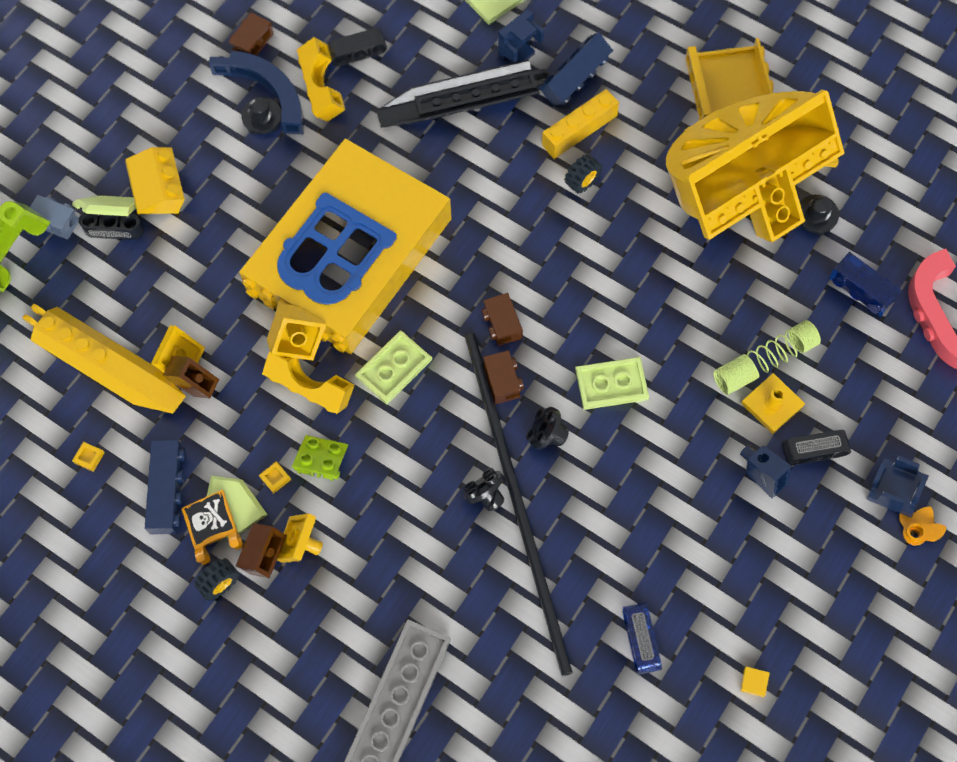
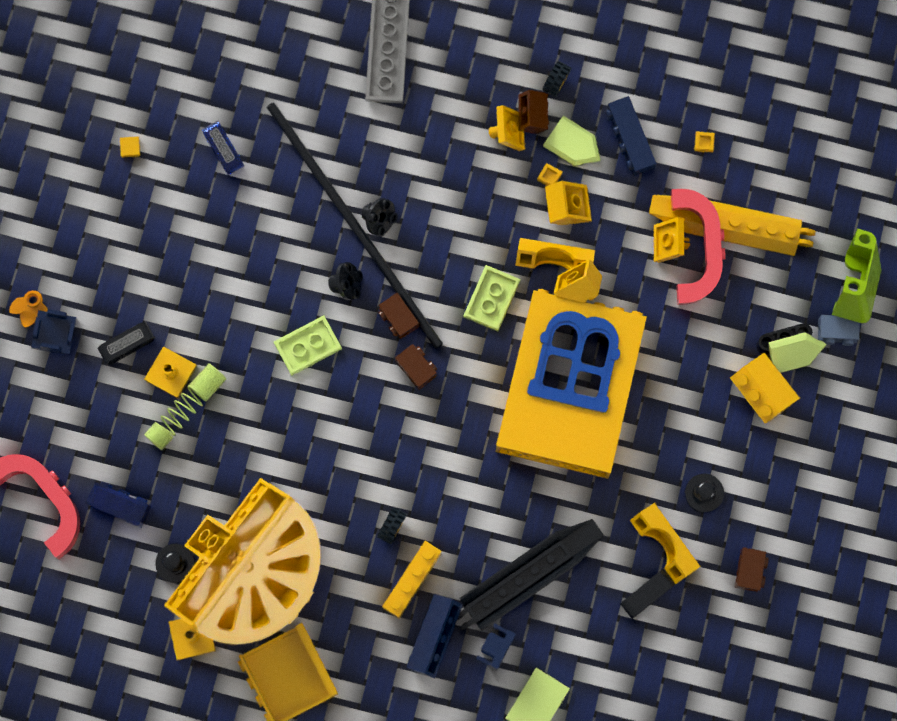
camera: 160 degrees right, 10 degrees up
reddish brown brick [163,356,219,399] -> none
flag [181,490,244,565] -> none
dark blue arch [209,51,304,134] -> none
lime hinge [292,435,348,481] -> none
dark blue torso [740,445,792,499] -> none
none -> yellow slope [545,181,592,225]
none -> coral arch [671,189,726,305]

